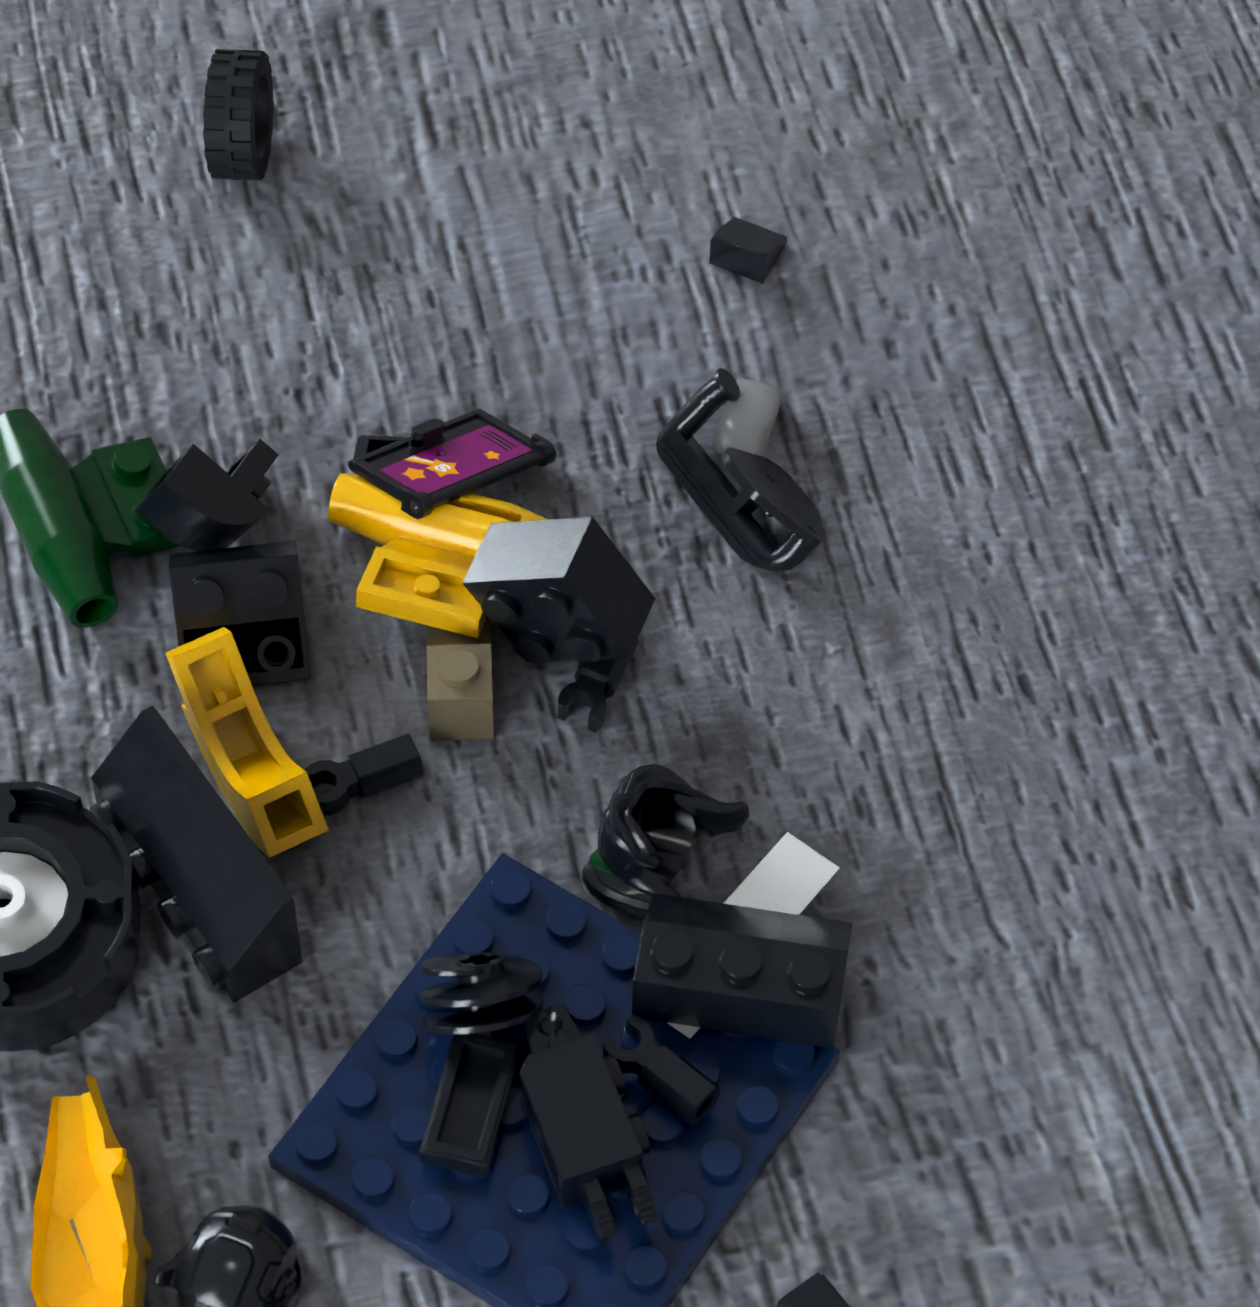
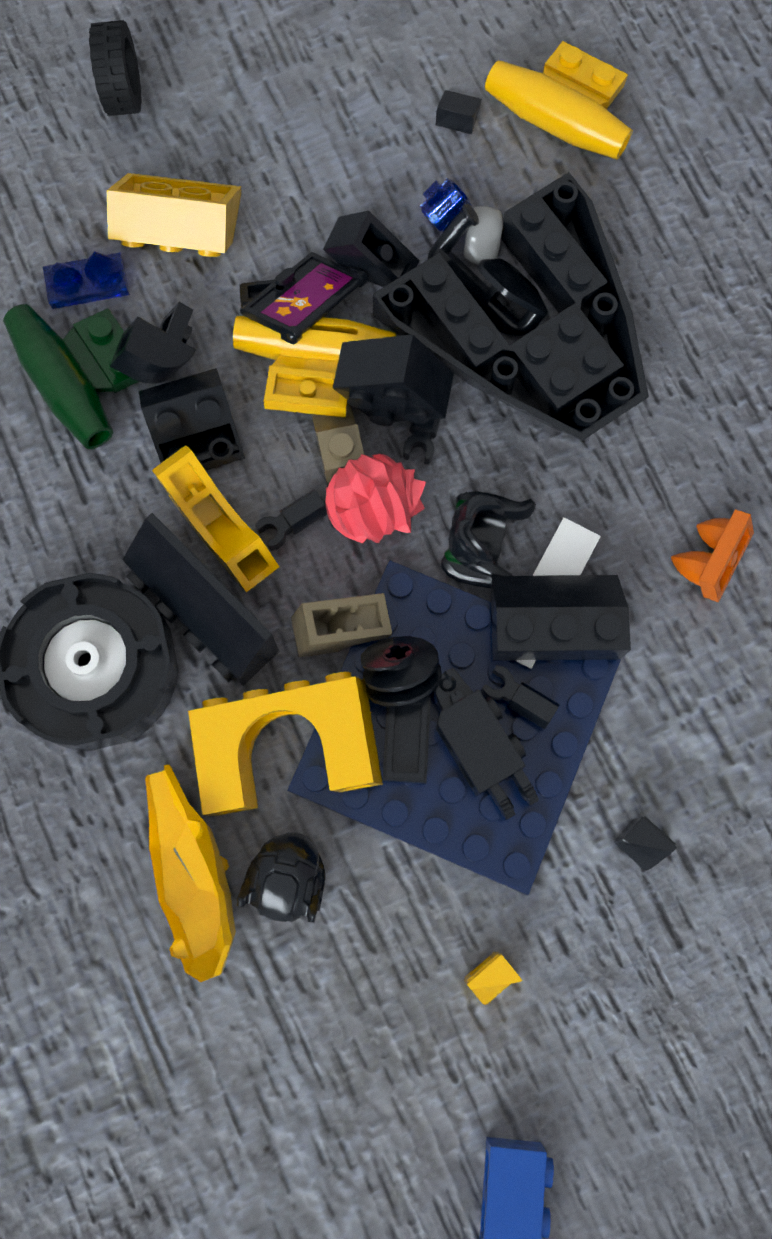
camera: 10 degrees left, 20 degrees up
none -> clear blue tile [43,251,130,309]
none -> yellow slope [107,173,241,257]
none -> yellow arch [188,672,383,816]
none -> dark tan arch [291,593,392,657]
none -> black slope [323,210,420,287]
none -> coral hair [325,454,426,544]
none -> black piece [373,172,649,441]
none -> clear blue gear [420,178,472,232]
none -> yellow plate [485,41,633,160]
none -> orange tile [671,509,754,603]

